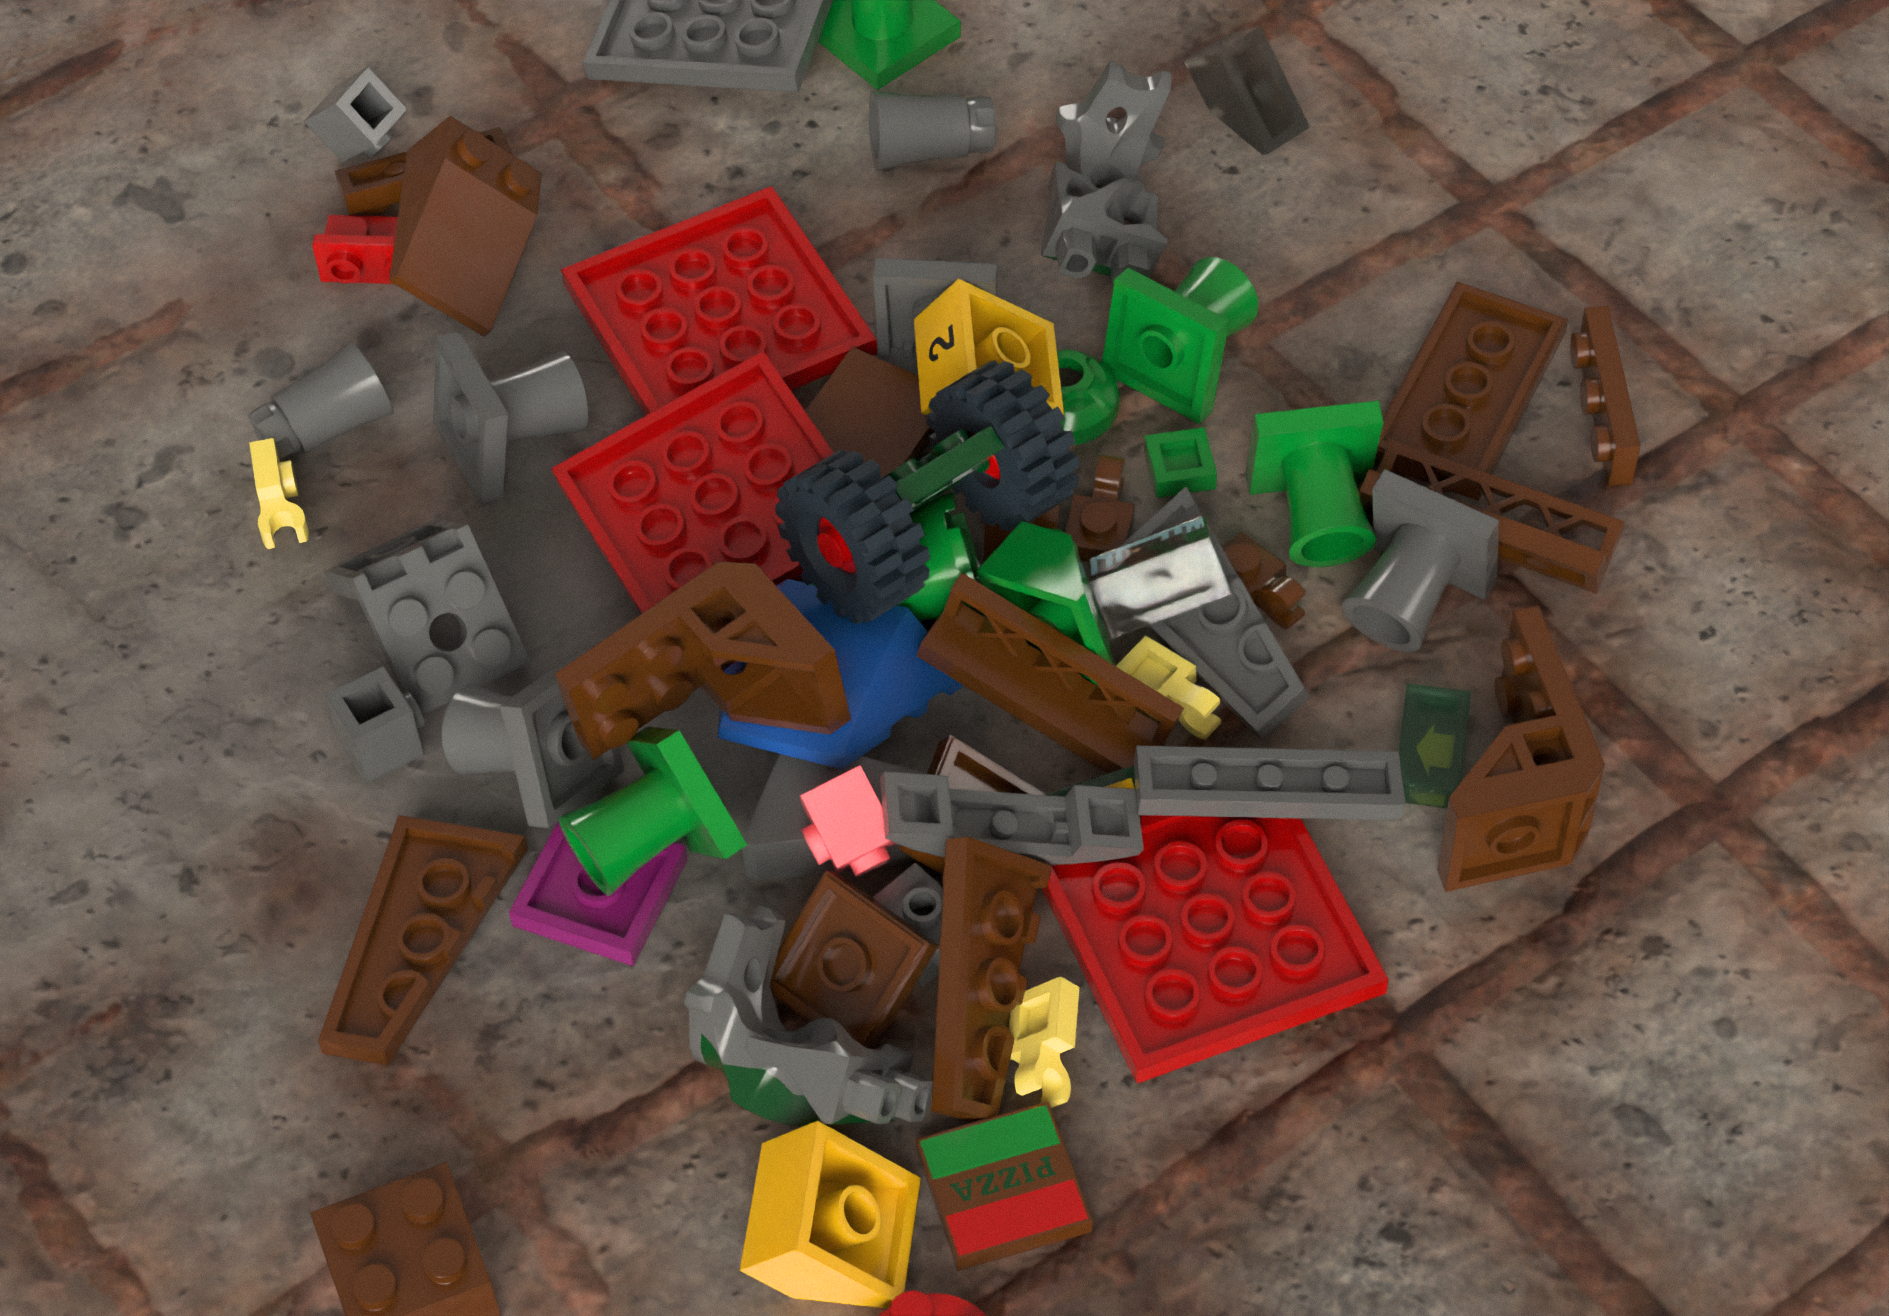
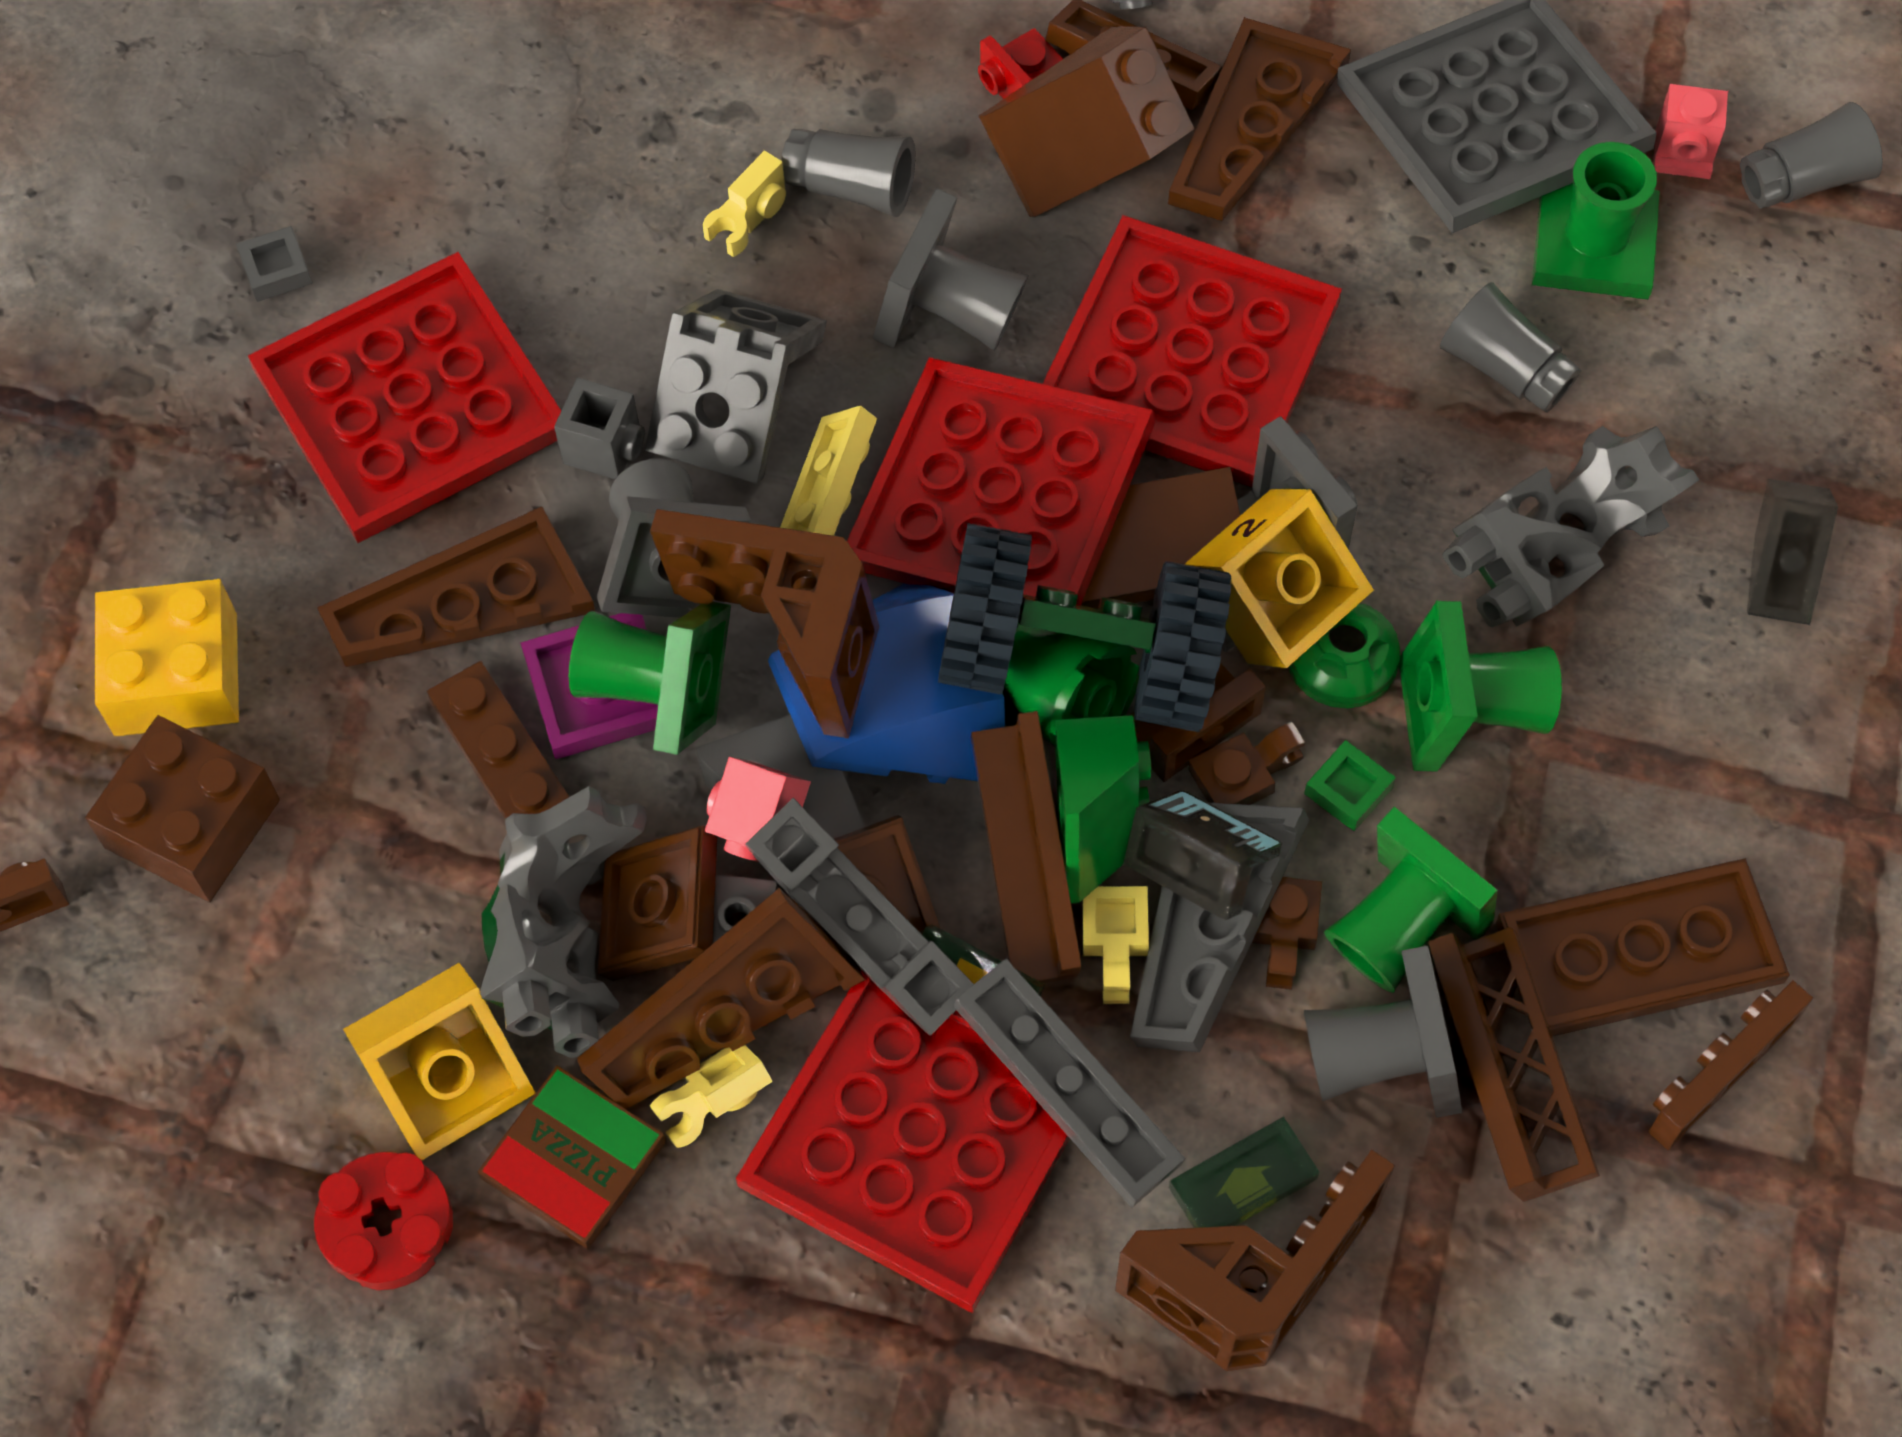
camera: 50 degrees right, 10 degrees up
none -> yellow brick [95,579,239,736]
none -> red plate [248,252,561,543]
none -> reddish brown plate [427,661,569,819]
none -> light yellow plate [780,405,877,536]
none -> reddish brown wing [1168,17,1351,221]

